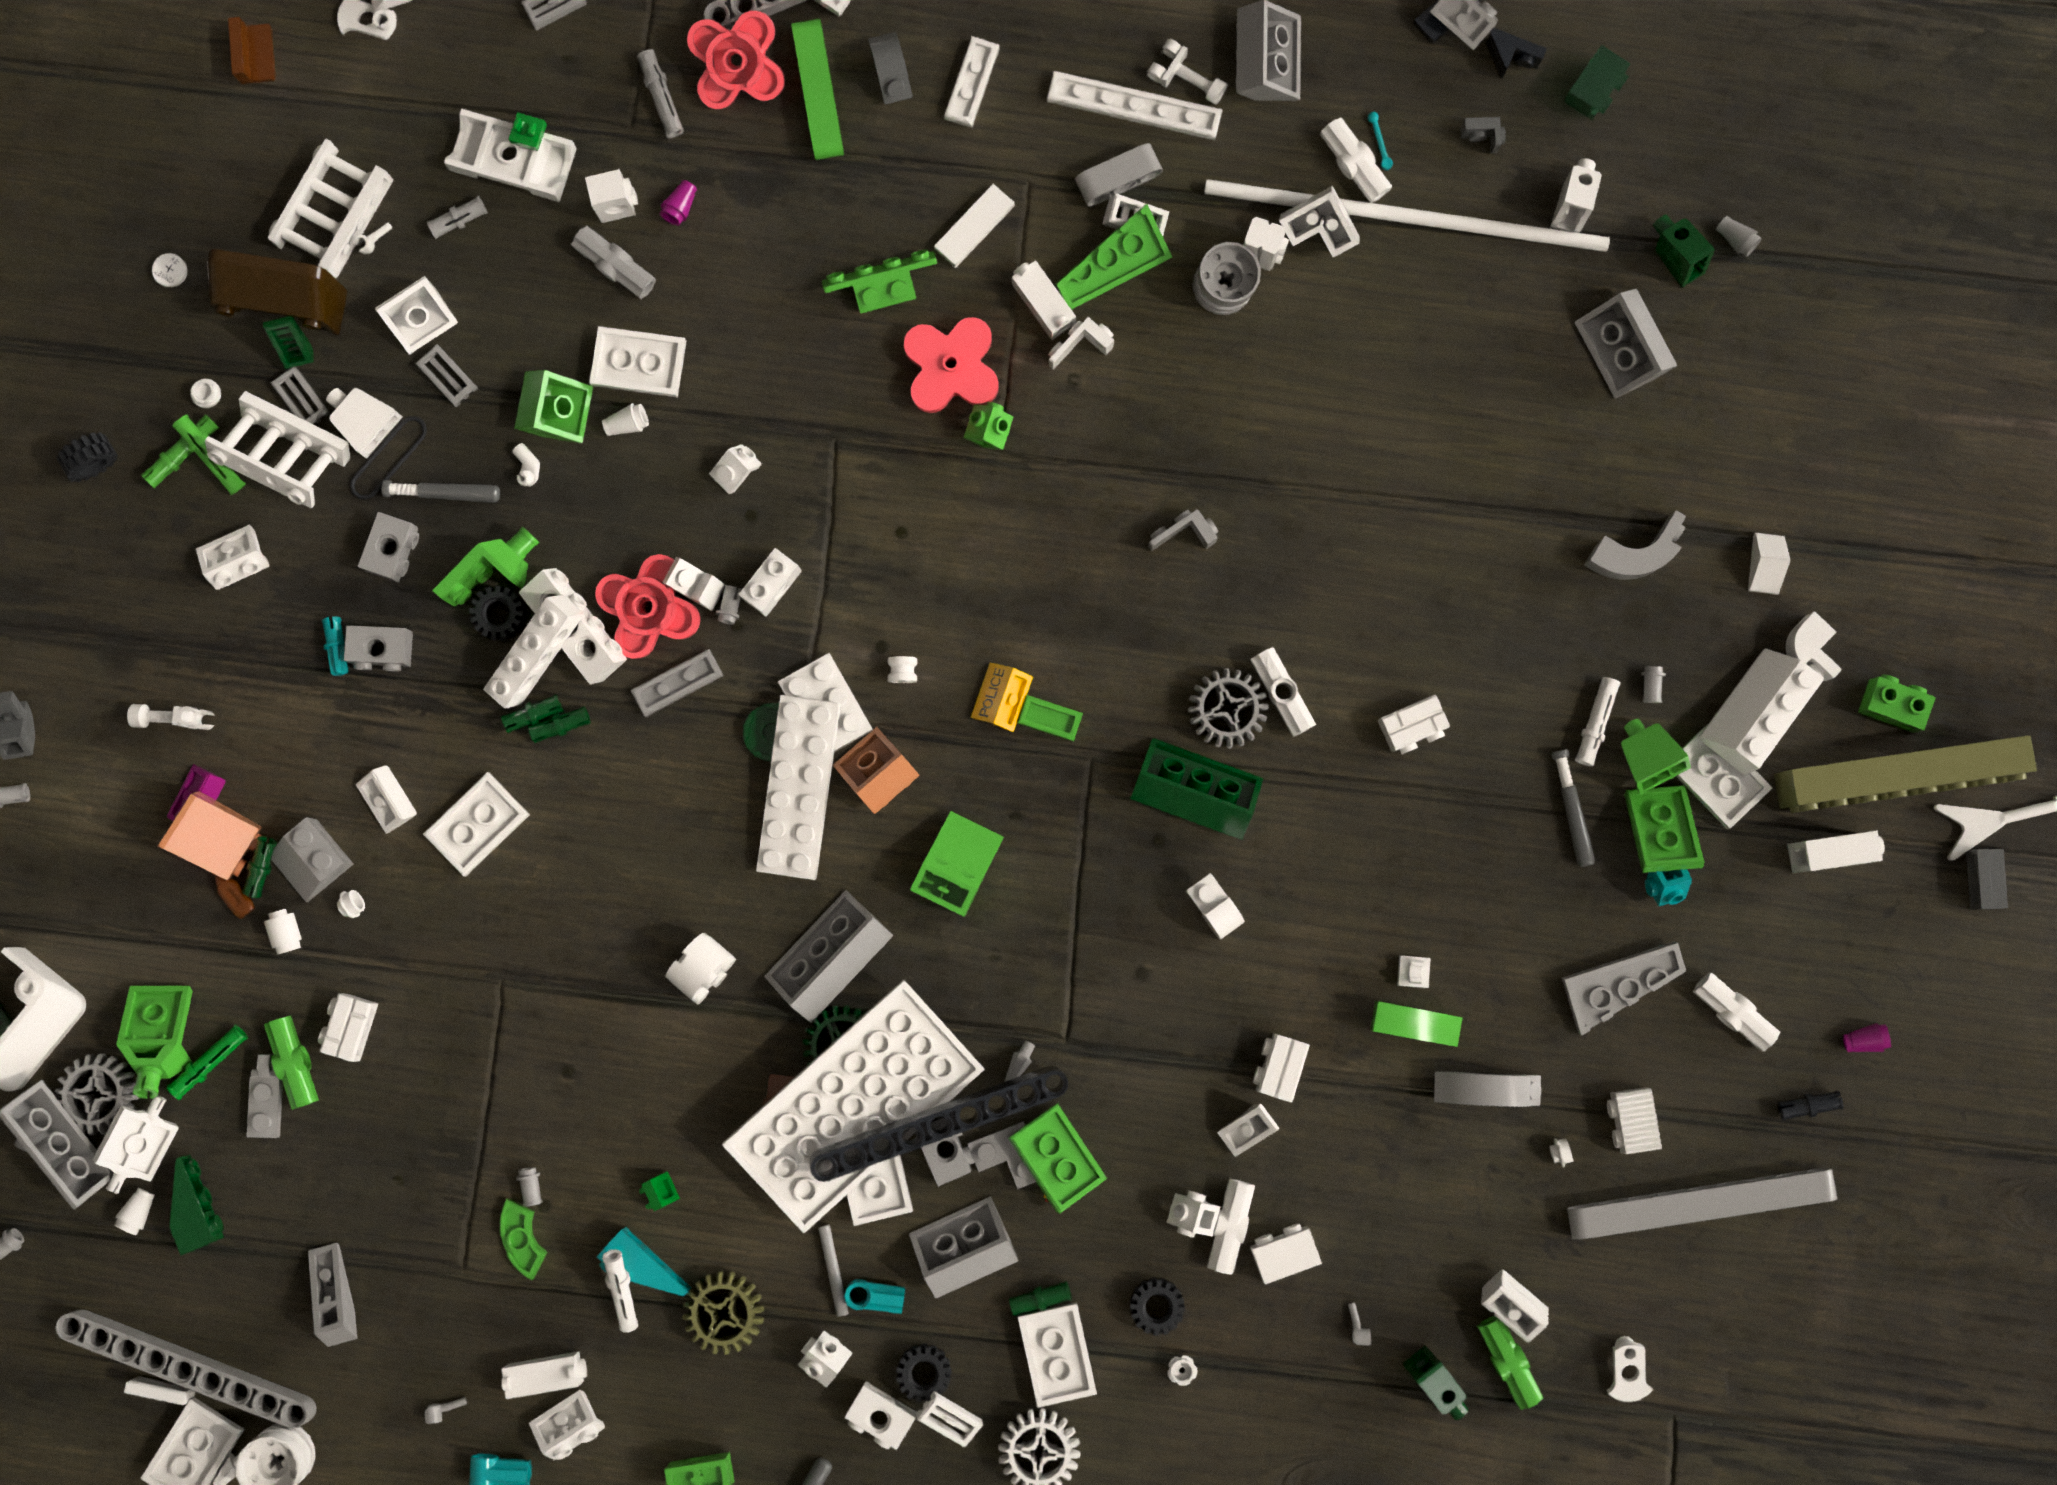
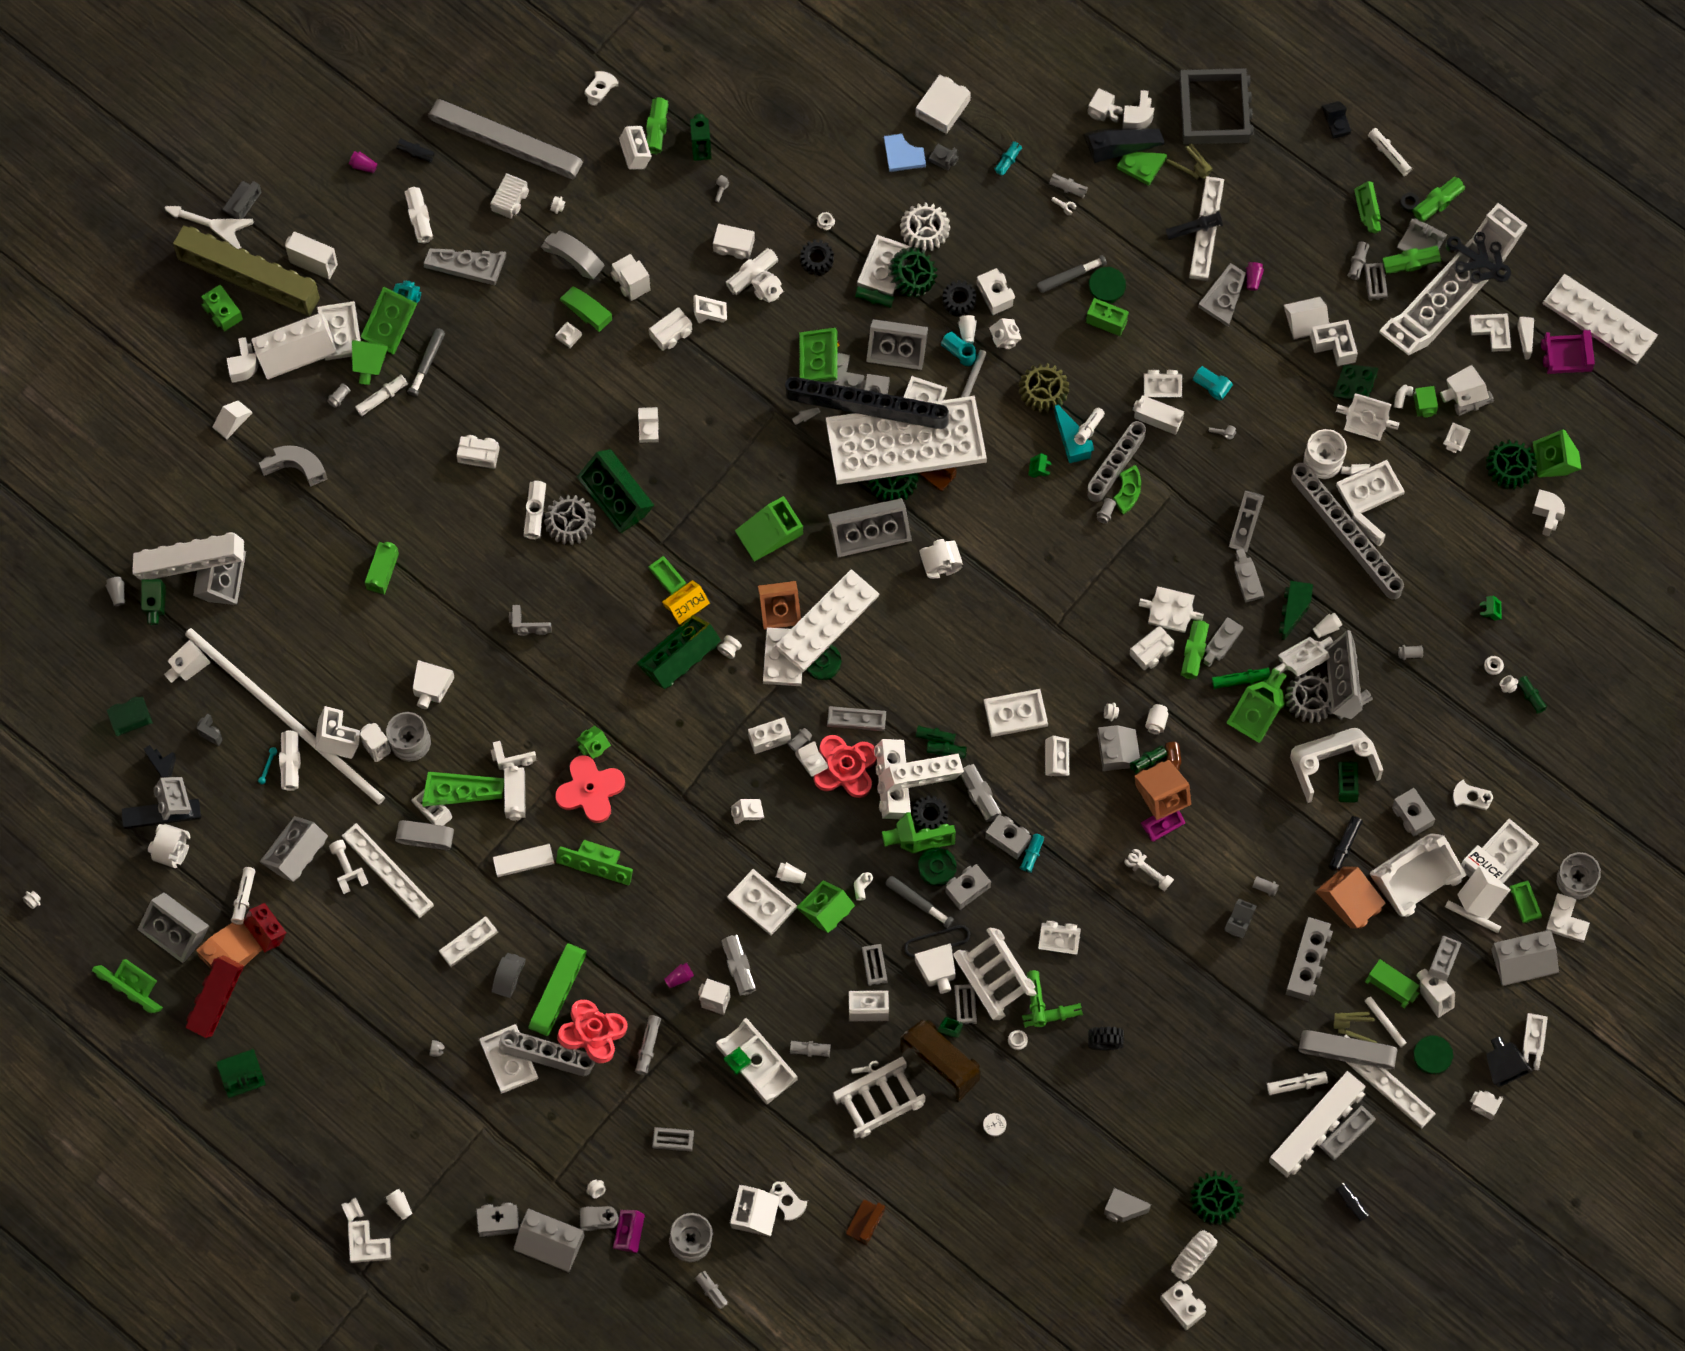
camera: 150 degrees left, 15 degrees down
white tile [916,1391,983,1448] -> none
none -> white brick [133,533,244,581]
none -> bright green brick [365,542,399,595]
none -> white torso [413,660,454,709]
none -> white brick [611,254,650,301]
none -> dark green slope [636,615,722,689]
none -> dark green gear [888,247,938,297]
none -> dark green tile [918,847,957,886]
none -> white cone [958,315,977,344]
none -> light grey piece [960,764,1001,822]
none -> light grey beam [1087,421,1146,502]
none -> white plate [1139,586,1204,633]
none -> light grey hinge [1234,548,1264,602]

